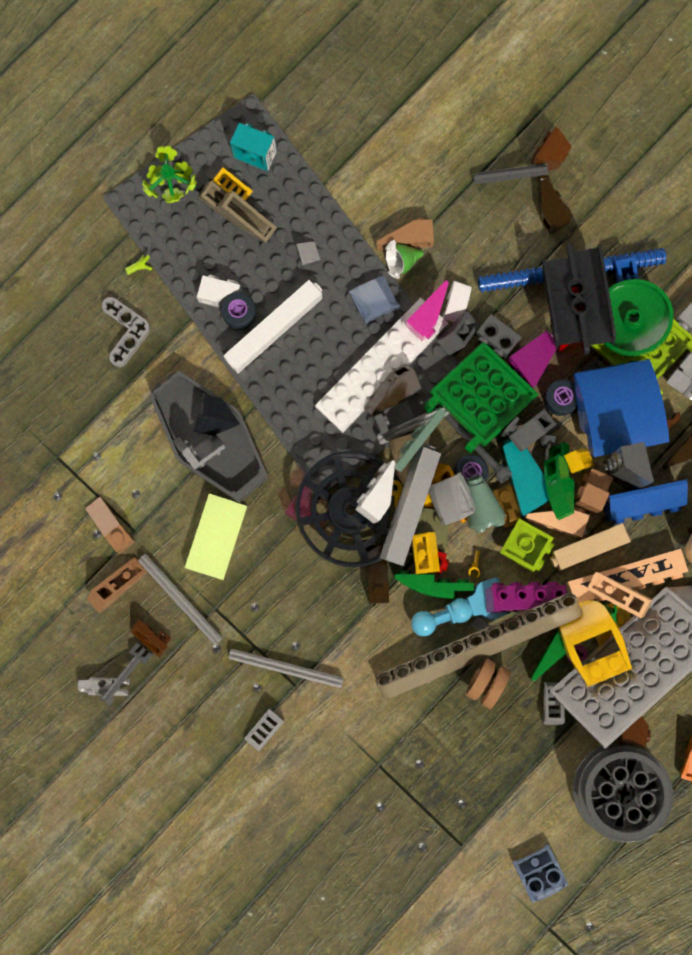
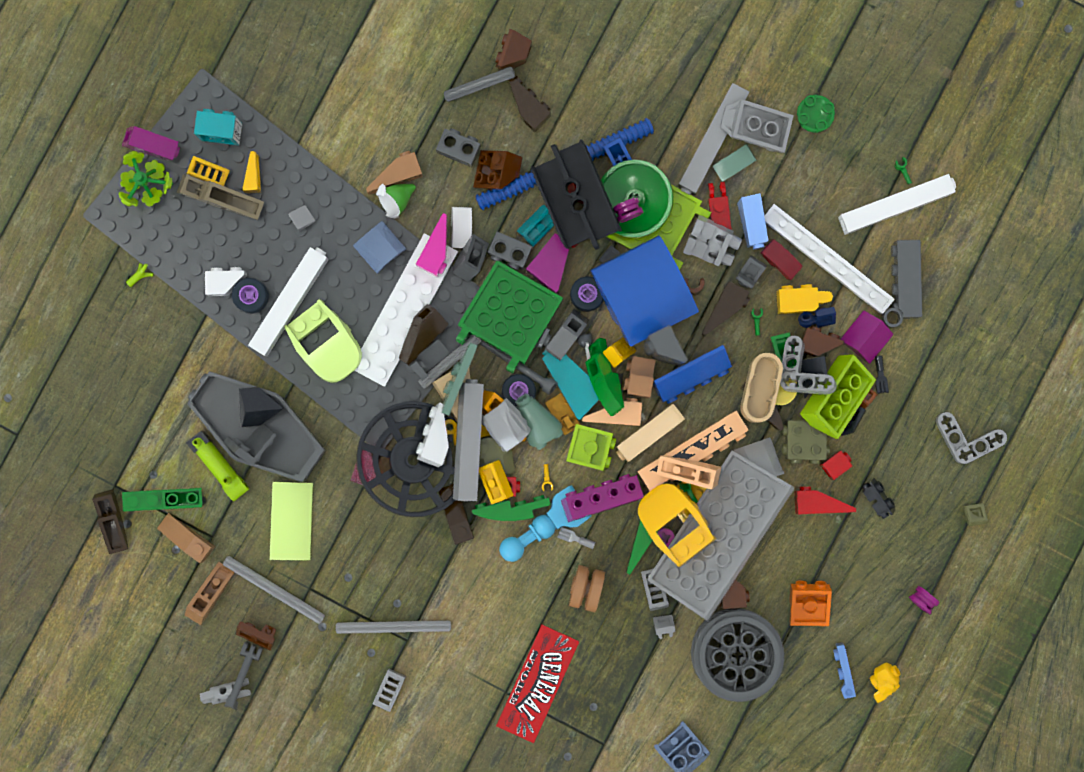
camera: 20 degrees left, 5 degrees up
light grey beam [102,297,151,367] -> none
dark tan beam [375,593,582,698] -> none
none -> dark brown slope [92,489,128,554]
none -> magenta slope [122,126,180,161]
none -> green slope [122,488,202,511]
none -> lime piece [186,431,249,501]
none -> yellow slope [243,151,261,193]
none -> yellowish green slope [284,299,362,383]
none -> dark grey brick [436,128,481,168]
none -> reddish brown slope [473,150,523,190]
none -> red sticker [496,625,579,743]
none -> teal slope [517,205,554,247]
none -> magenta wheel [613,198,644,223]
none -> light grey tile [653,615,675,639]

